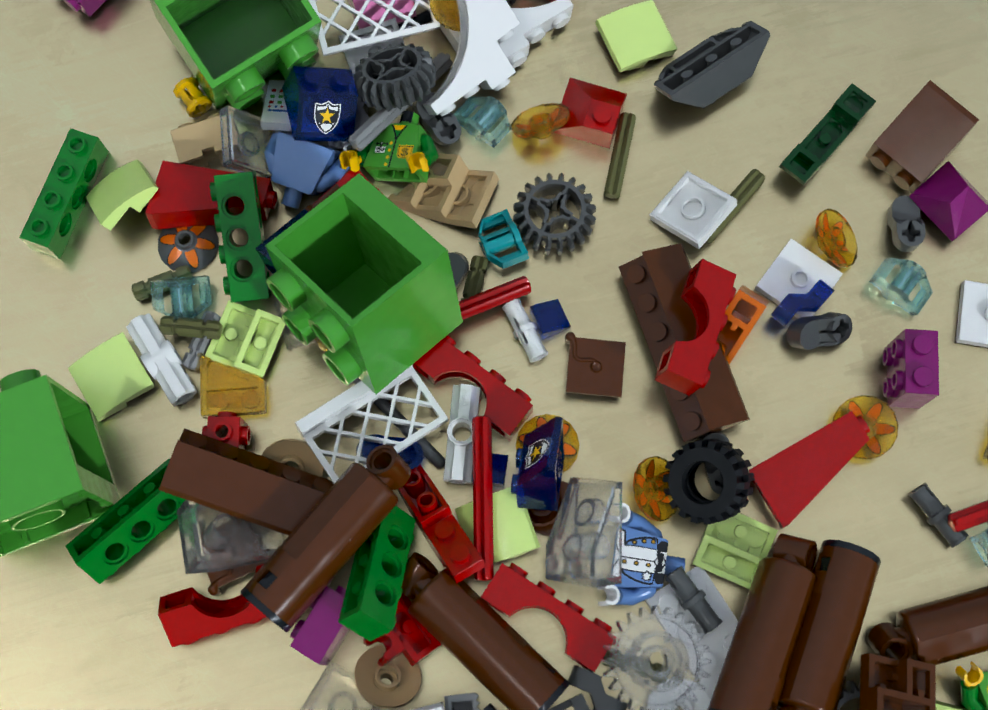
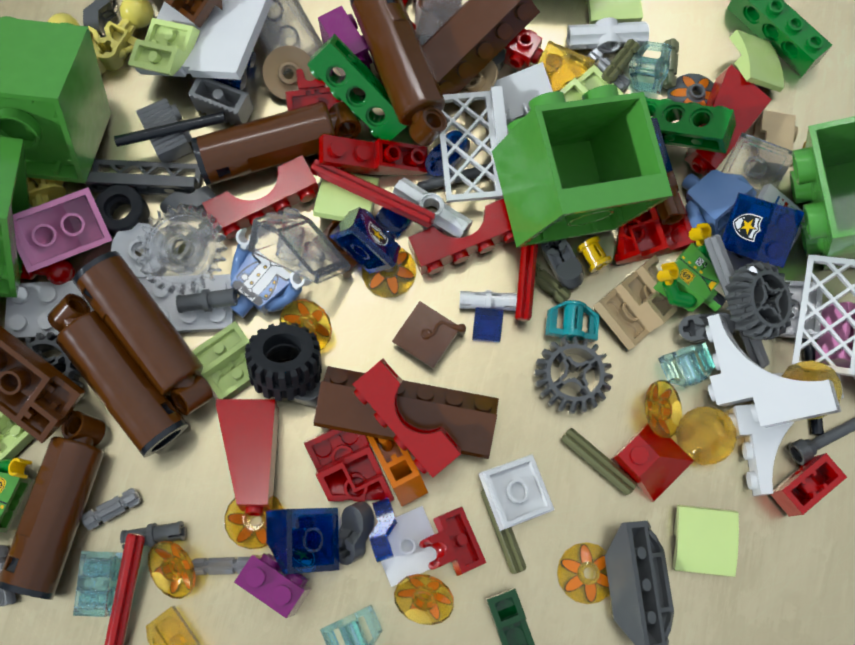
camera: 115 degrees right, 0 degrees up
none -> light grey axle [82,488,141,530]
none -> clear yellow dish [148,541,196,599]
none -> light grey axle [191,557,250,575]
none -> clear blue slope [266,508,339,574]
none -> red slope [304,429,395,502]
none -> red plate [419,507,487,576]
none -> white hinge [494,62,553,125]
none -> dish [557,542,610,604]
none -> clear yellow dish [675,406,737,465]

